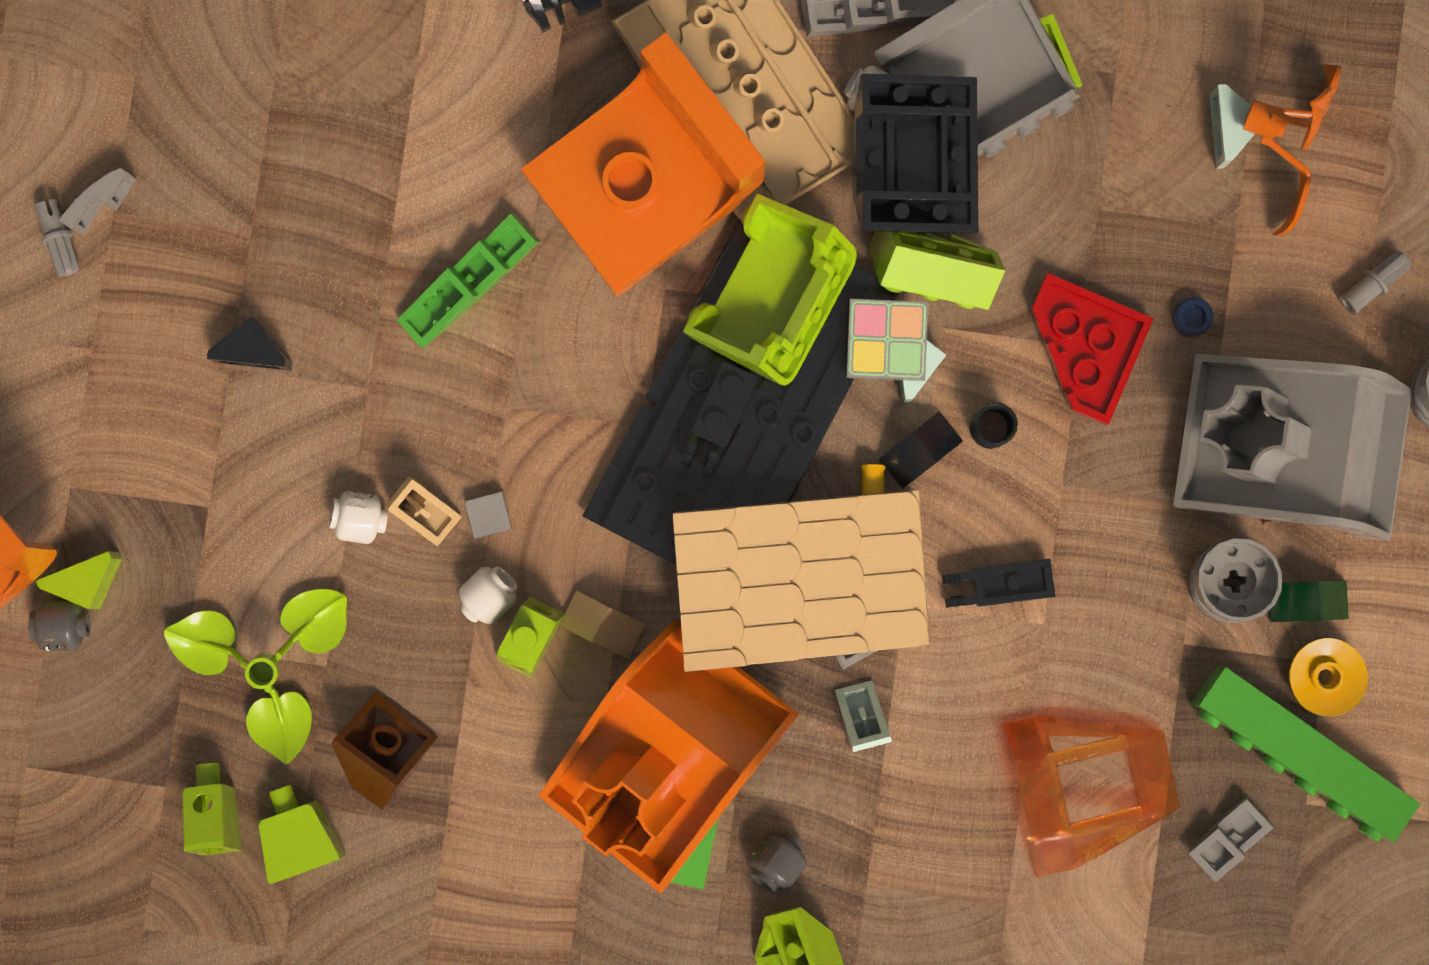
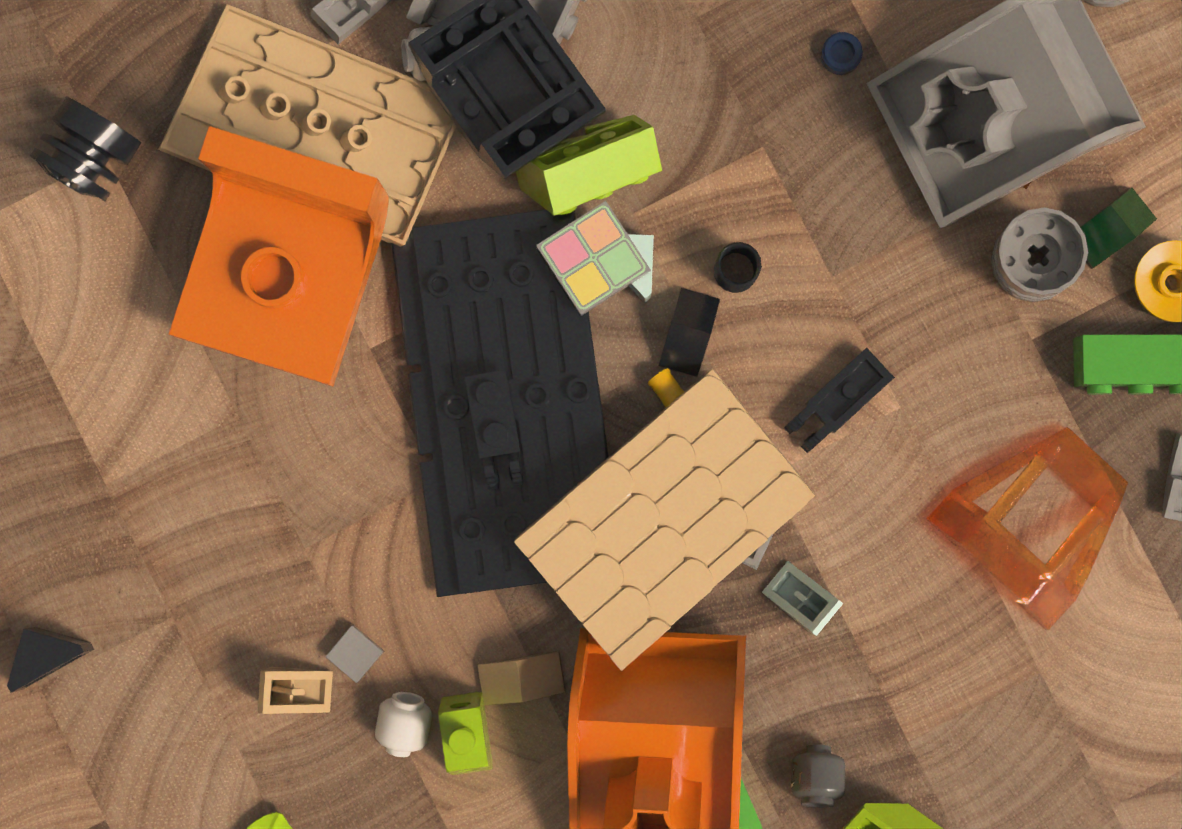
camera: 30 degrees left, 0 degrees up
white head [329,490,388,544] -> none
bright green slope [396,213,541,348] -> none
lime windscreen [683,193,857,386] -> none
red plate [1030,273,1154,426] -> none

